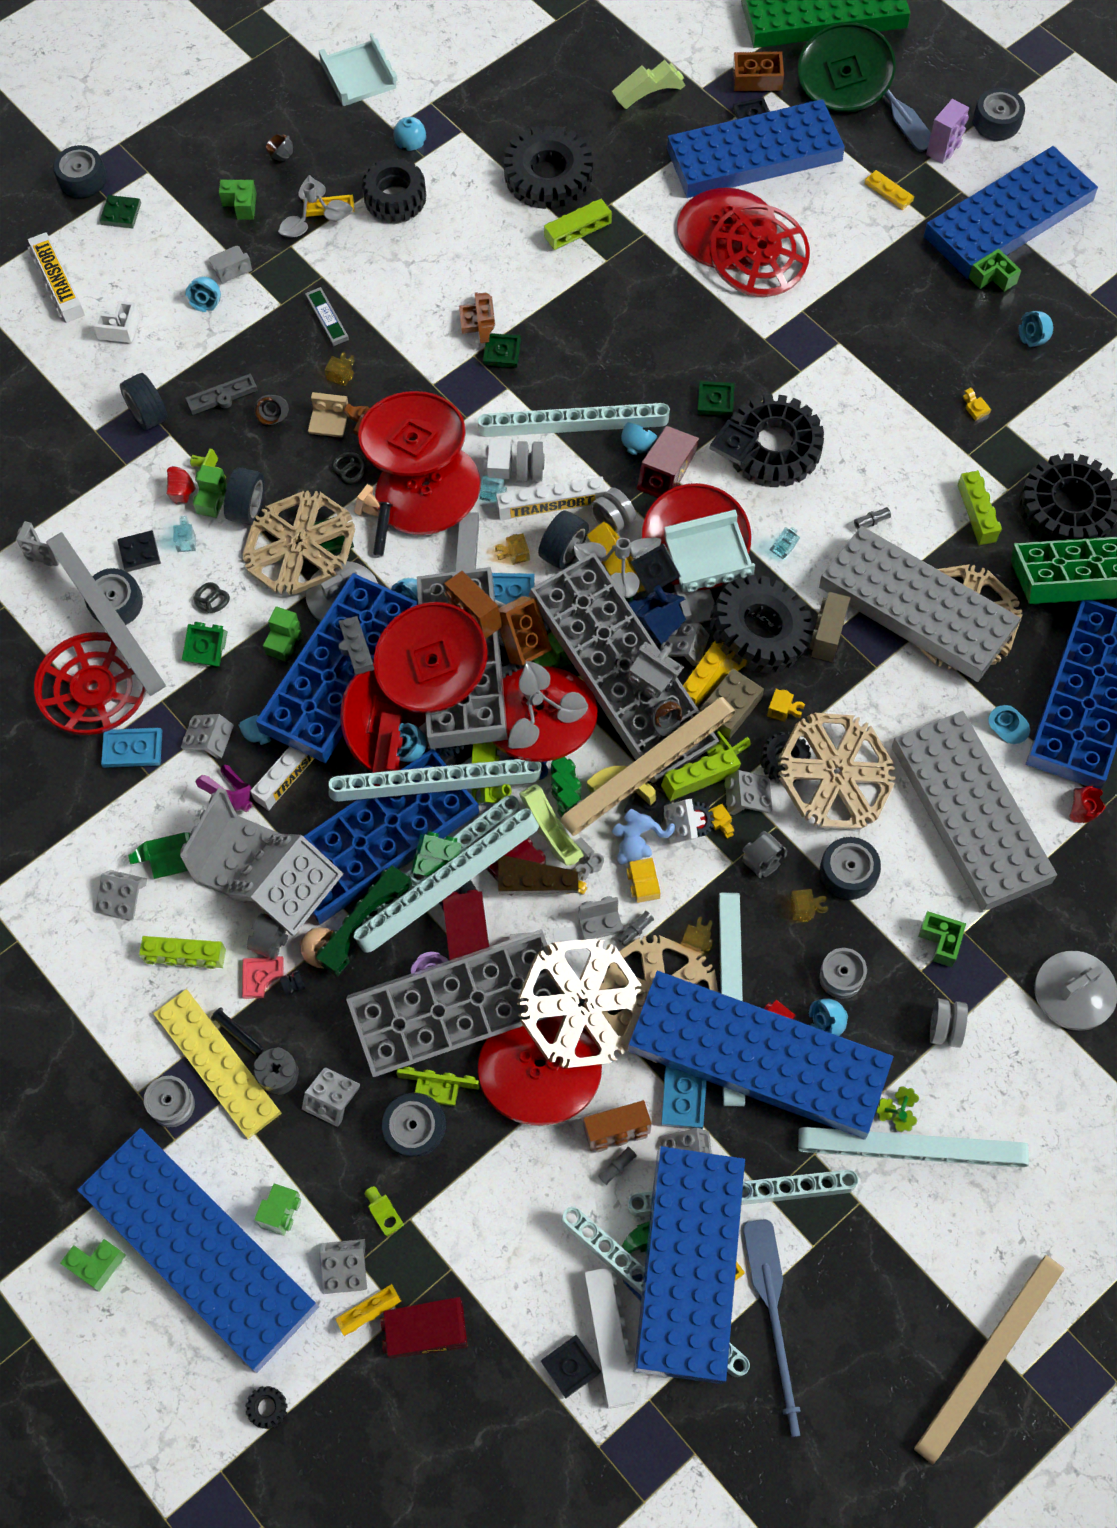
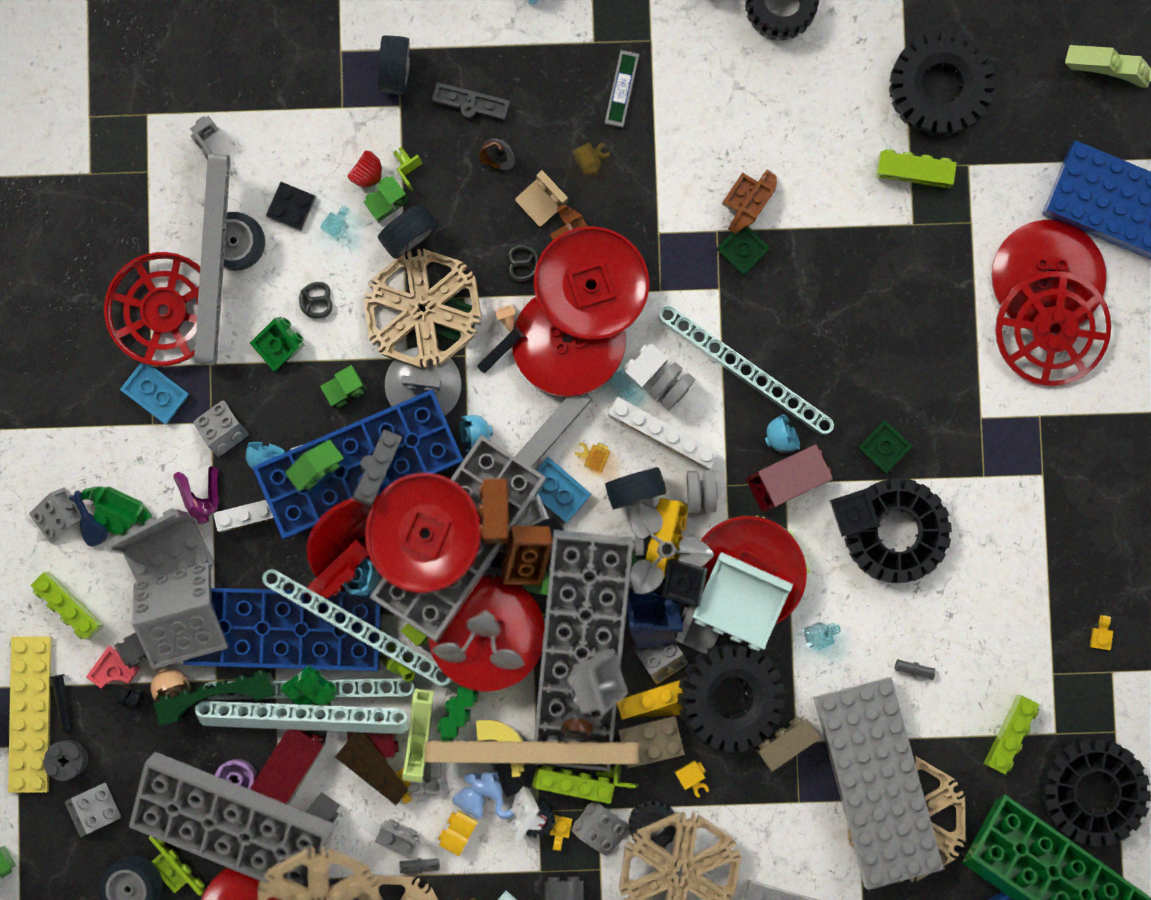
camera: 40 degrees right, 20 degrees up
none -> dark blue piece [69,490,108,547]
none -> bright green brick [285,440,344,491]

